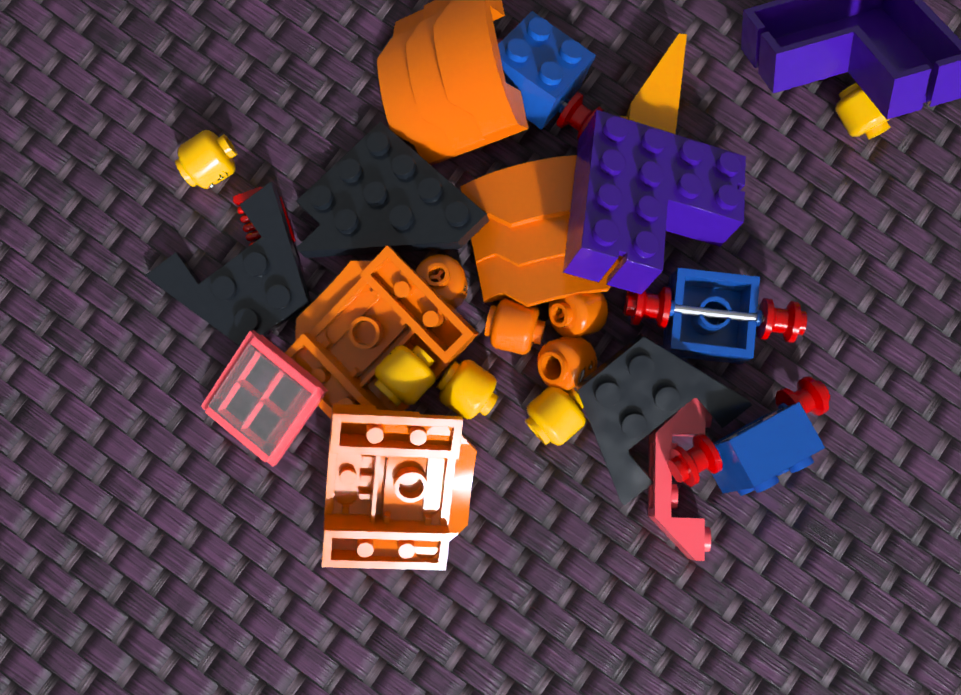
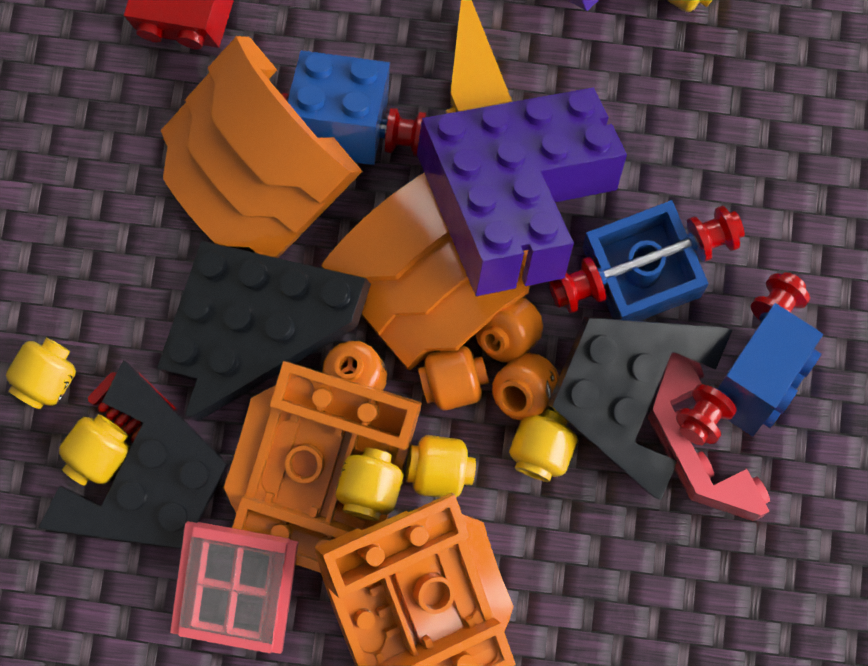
camera: 25 degrees left, 5 degrees down
none -> yellow head [59,414,129,486]

